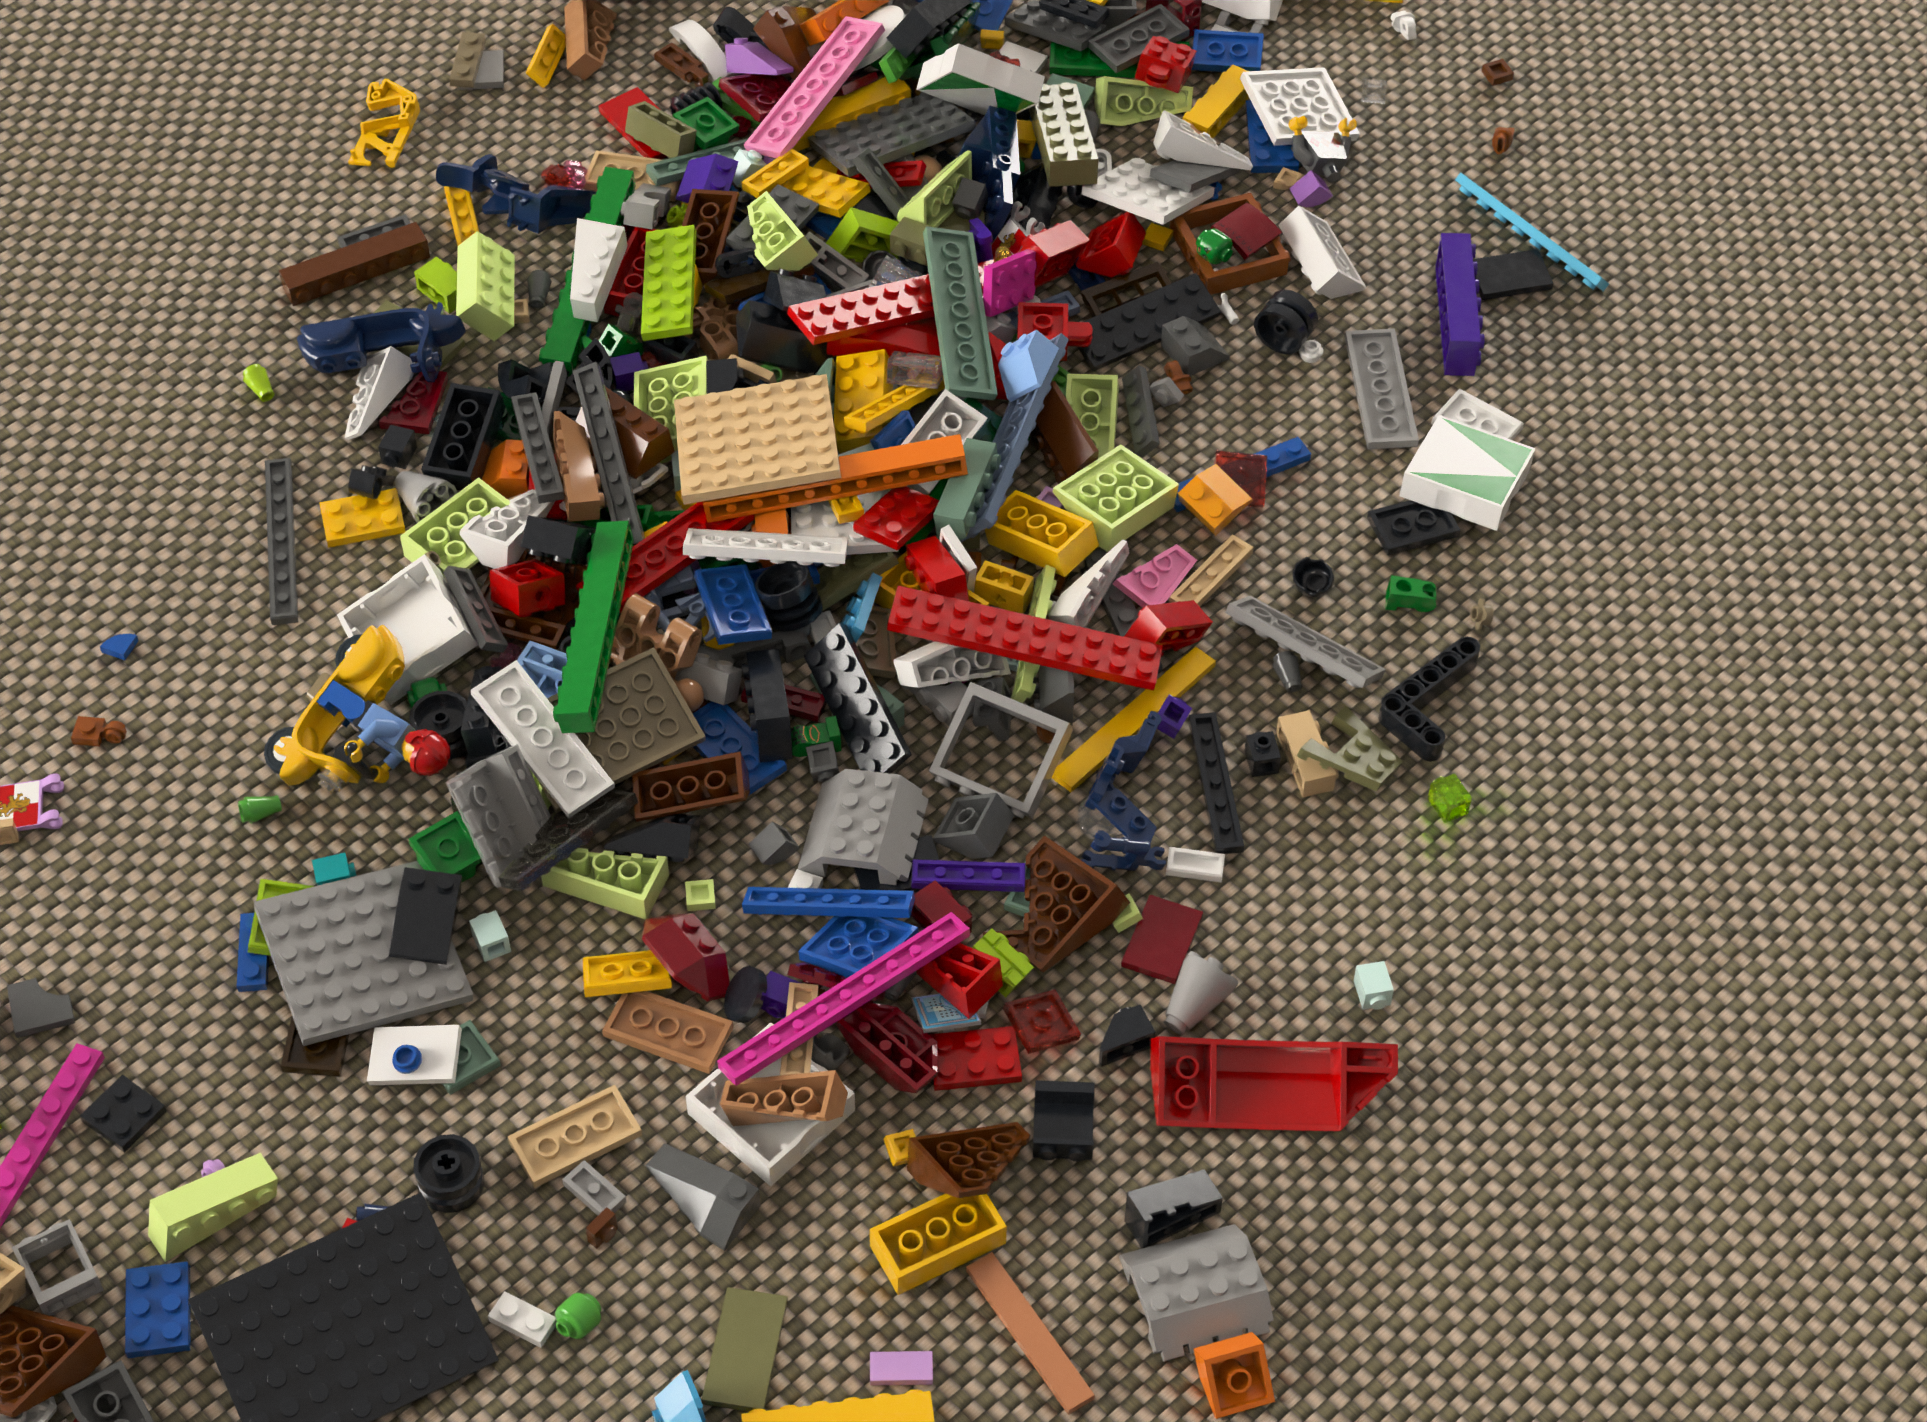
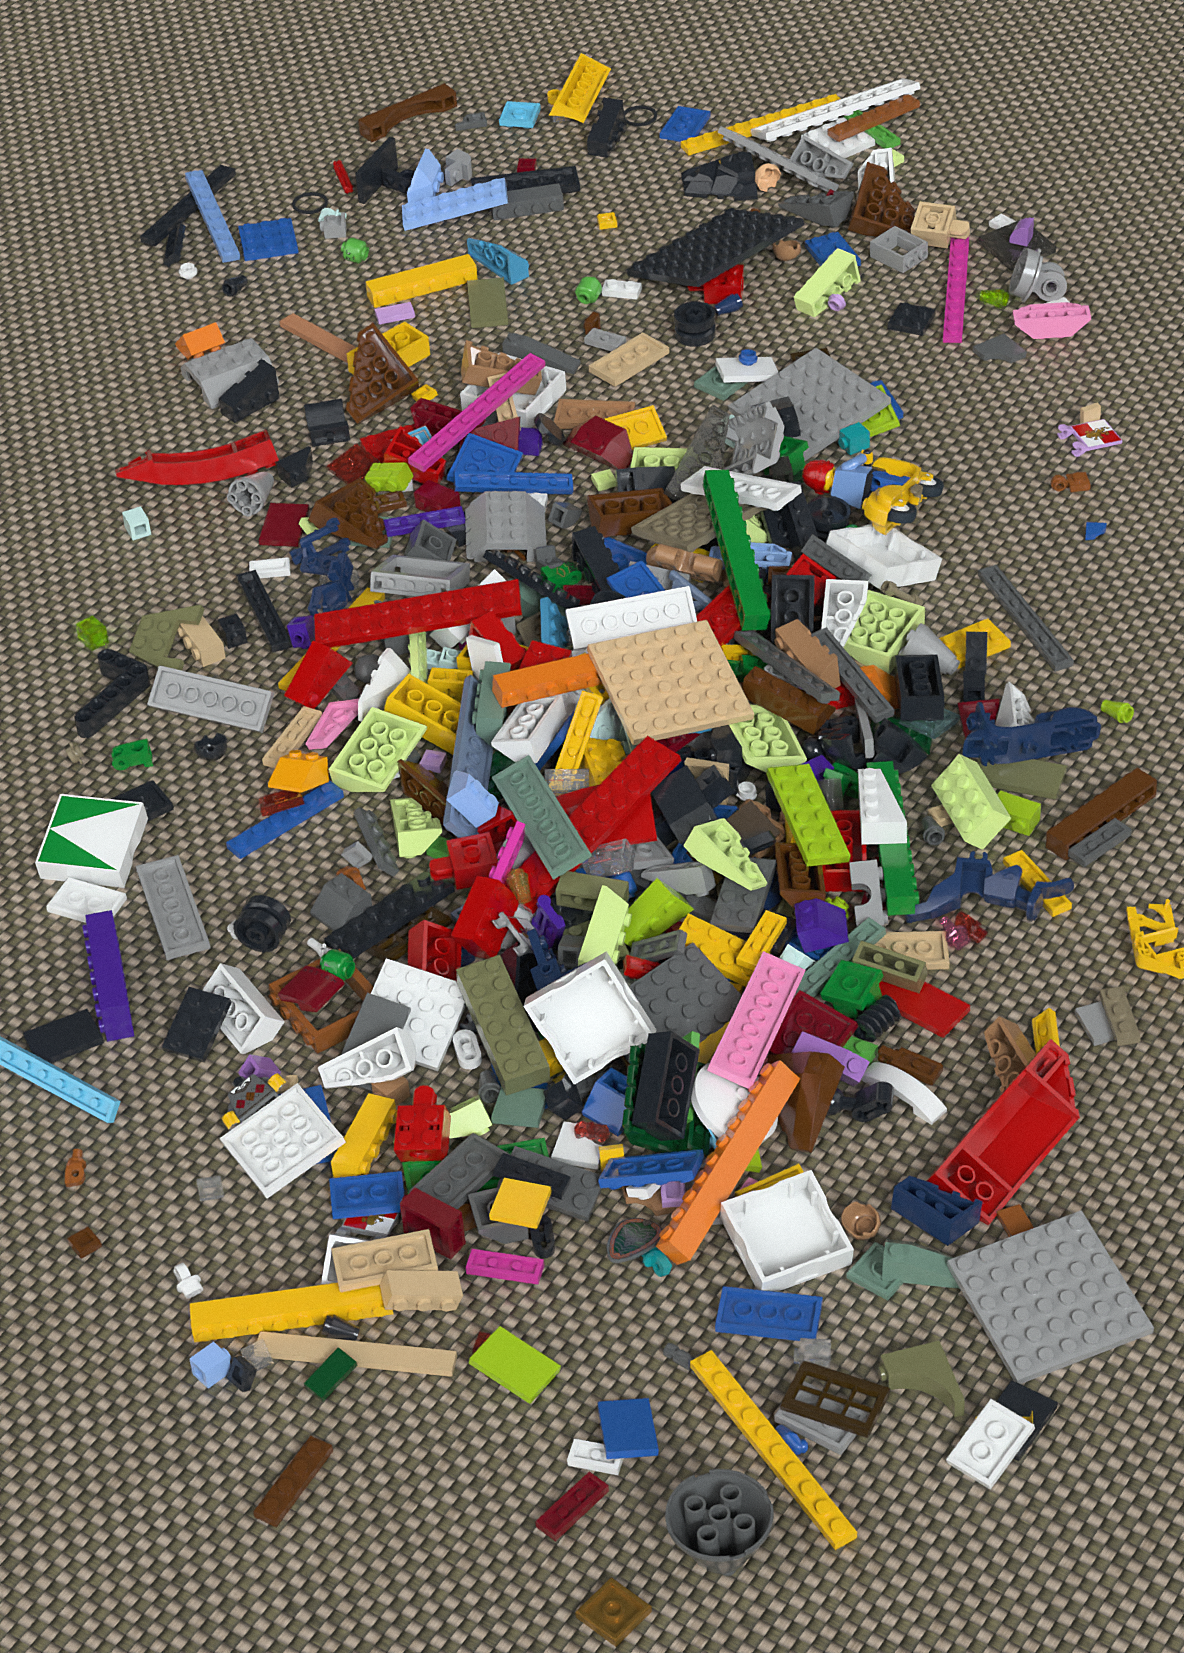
camera: 170 degrees right, 10 degrees down
bright green cone [238,795,282,824] -> none
none -> black plate [161,987,232,1063]

